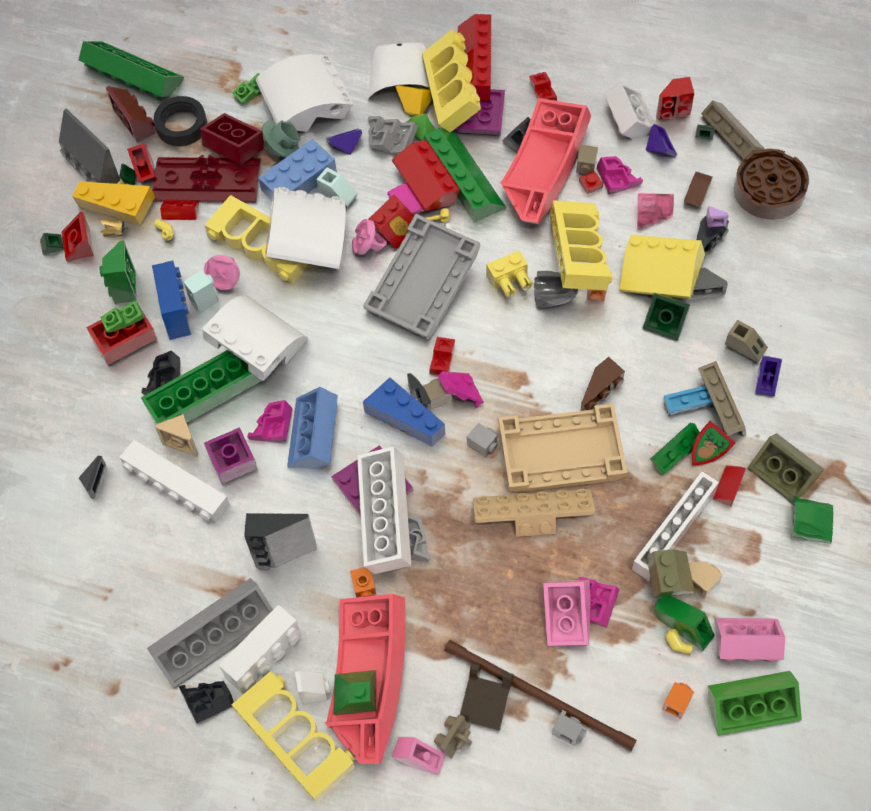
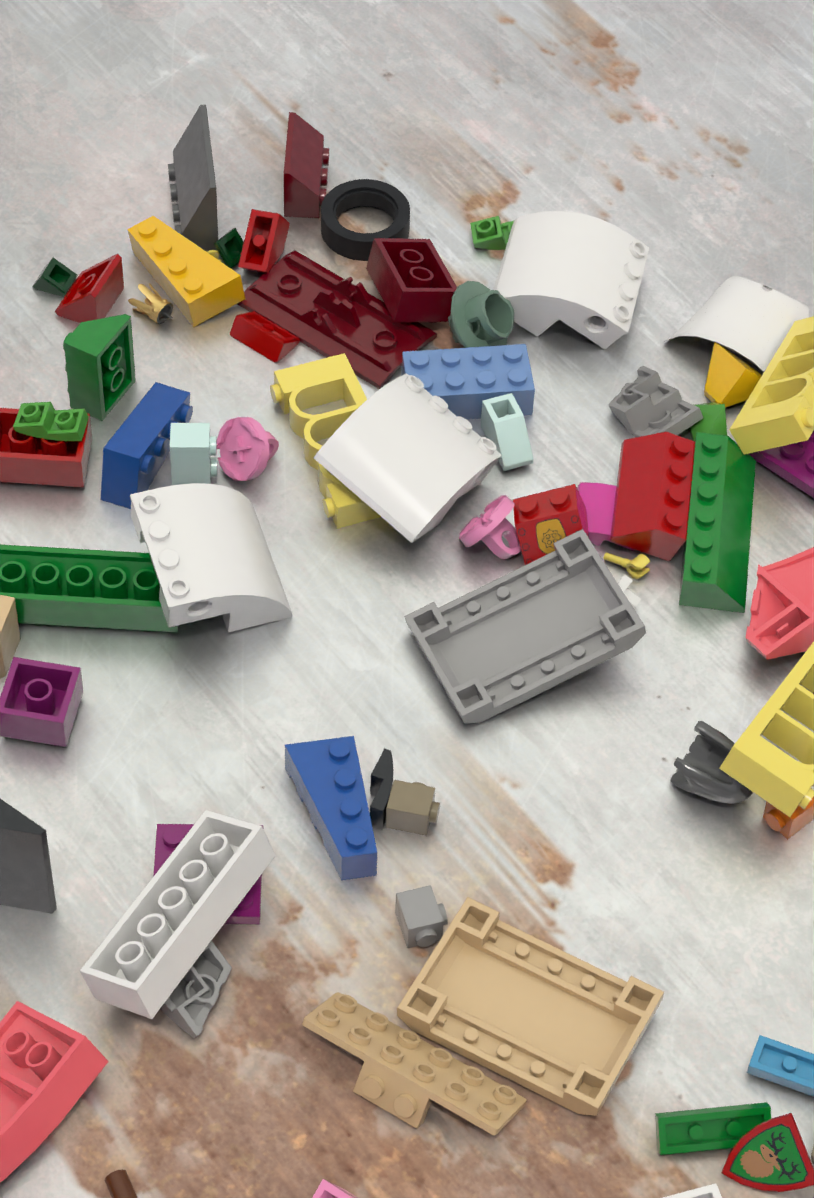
camera: 30 degrees right, 10 degrees down
green slope [78,41,184,99] -> none
black slope [141,350,180,395] -> none
light yellow arm [154,219,174,240] -> none
dark pink slope [247,400,293,441] -> none
medium blue slope [287,387,338,469] -> none
dark purple slope [326,128,362,155] -> none
orange brick [350,567,377,597] -> none
red slope [429,337,455,375] -> none
dark pink wing [438,372,484,407] -> none
light yellow brick [486,251,533,297] -> none
reddish brown slope [580,357,625,411] -> none

